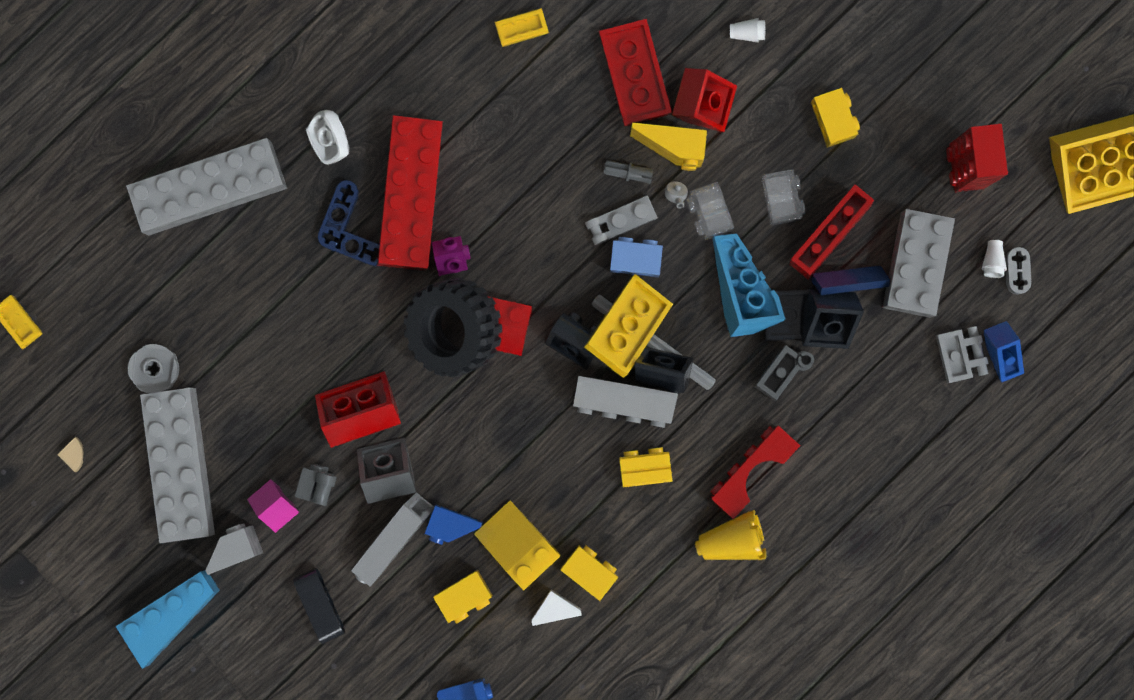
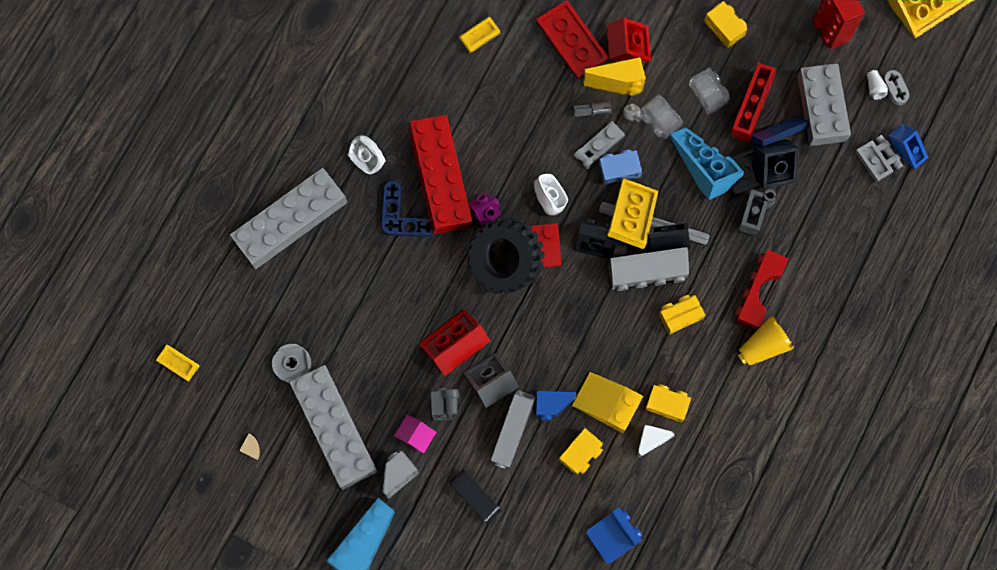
camera: 20 degrees left, 10 degrees down
none -> white piece [533,174,568,216]

